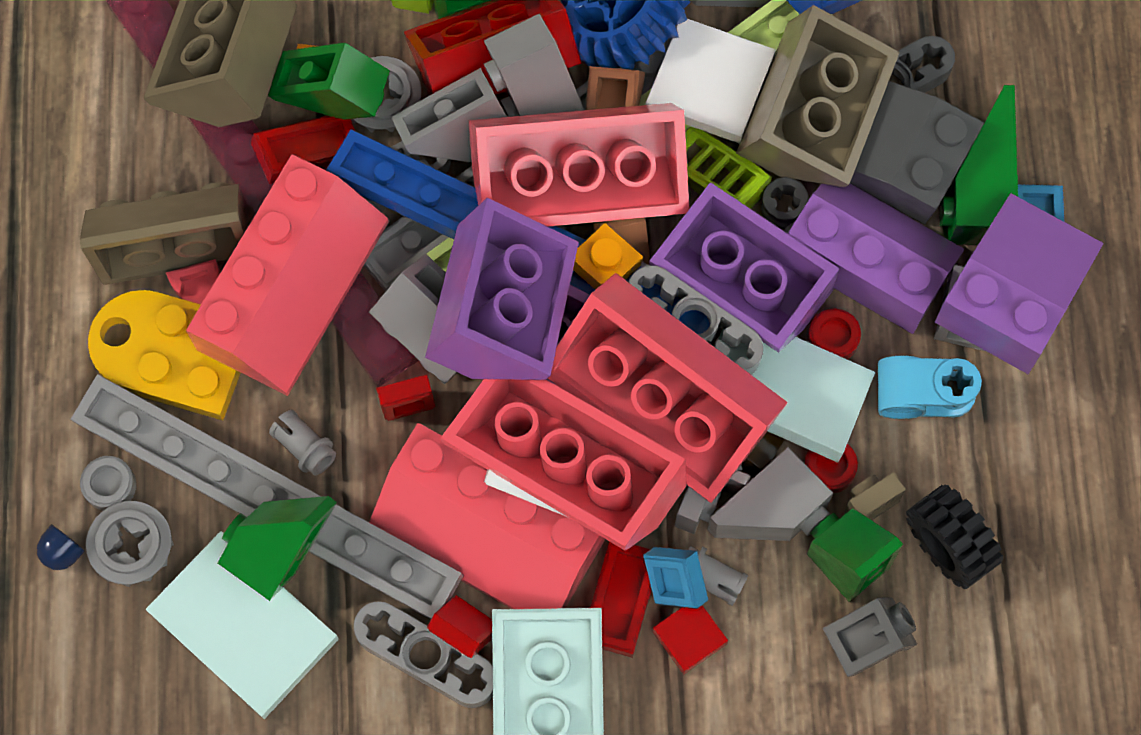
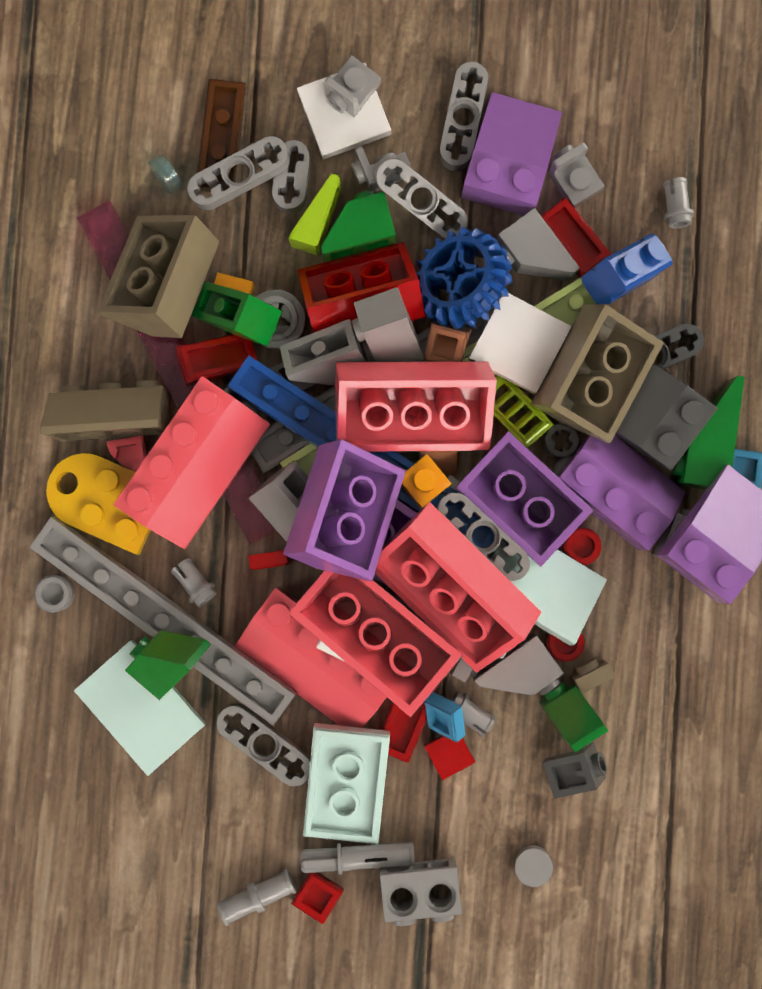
camera: 10 degrees right, 15 degrees up
dark blue hinge [37,524,85,570] -> none
light grey gear [86,501,174,587] -> none
red tile [427,595,492,658] -> none
medium azure piece [878,356,982,419] -> none
black tyre [906,484,1003,589] -> none

